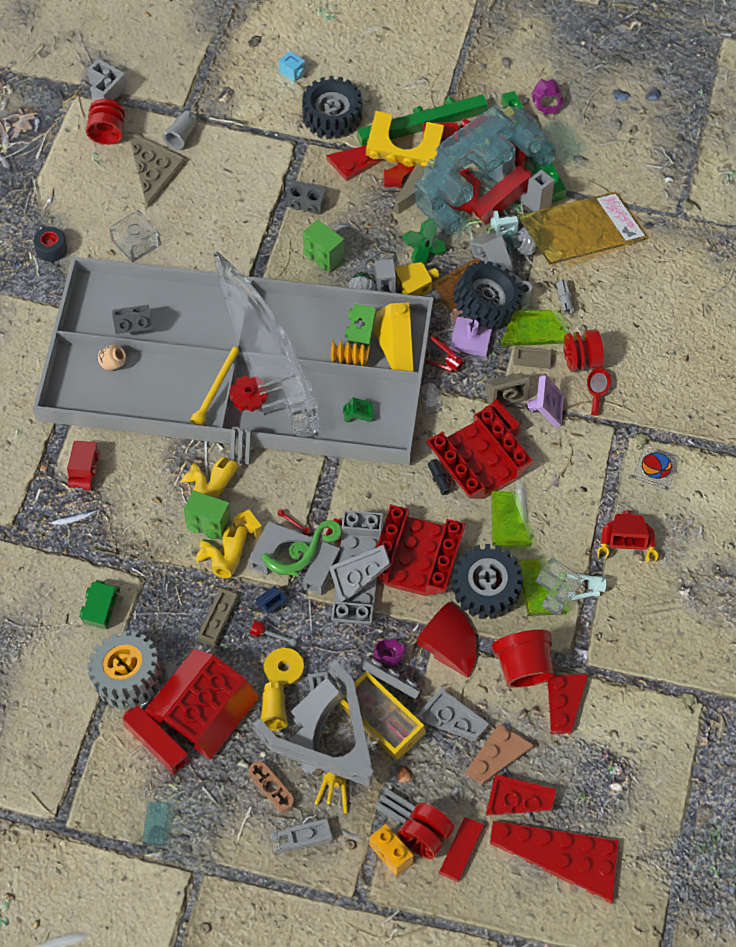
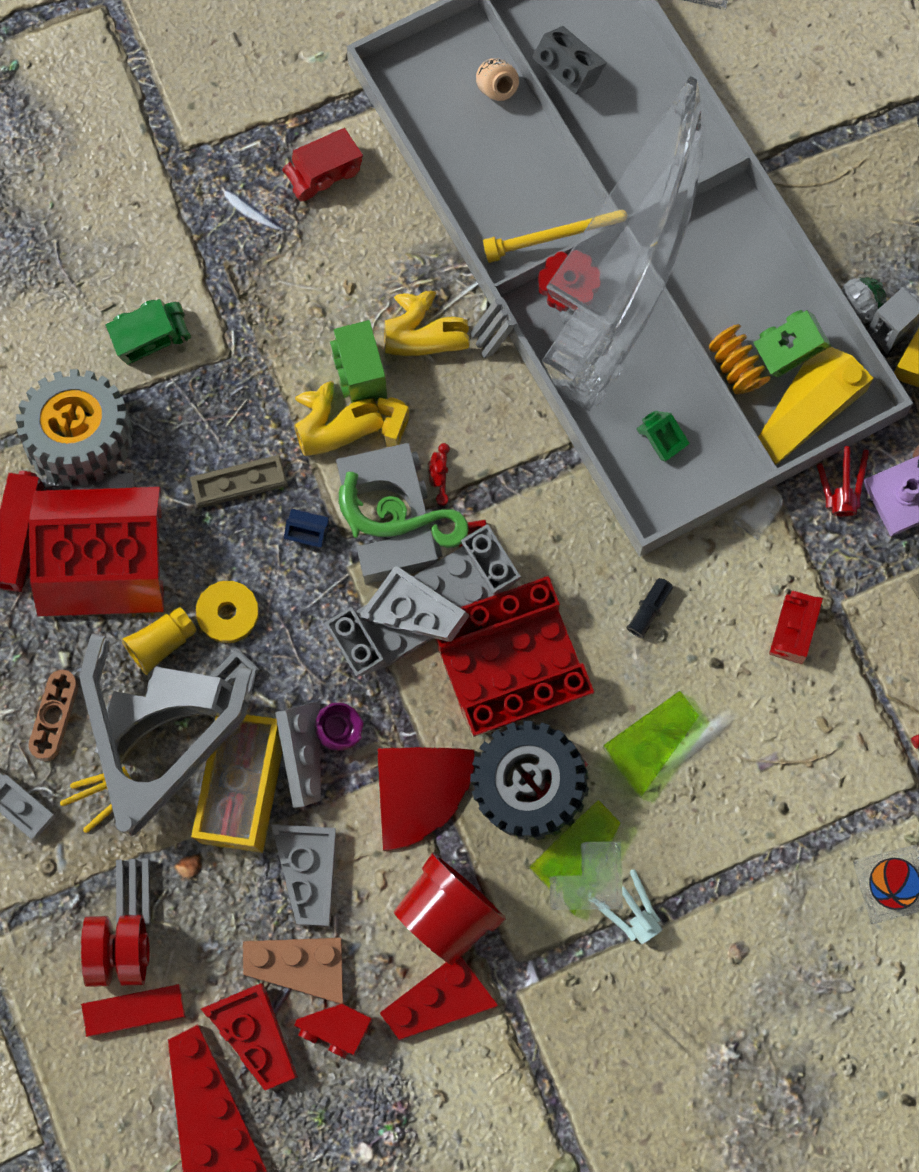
camera: 55 degrees right, 15 degrees up
hinge [250,620,298,646] -> none
bright green brick [303,219,344,273] -> none
light orange brick [369,824,413,877] -> none
red slope [426,406,533,499] -> none
dark tan slope [485,372,530,406] -> none
lavender tile [528,375,564,427] -> none
red torso [597,510,658,563] -> none
none -> red slope [294,1004,373,1059]
none -> red plant [427,452,448,487]

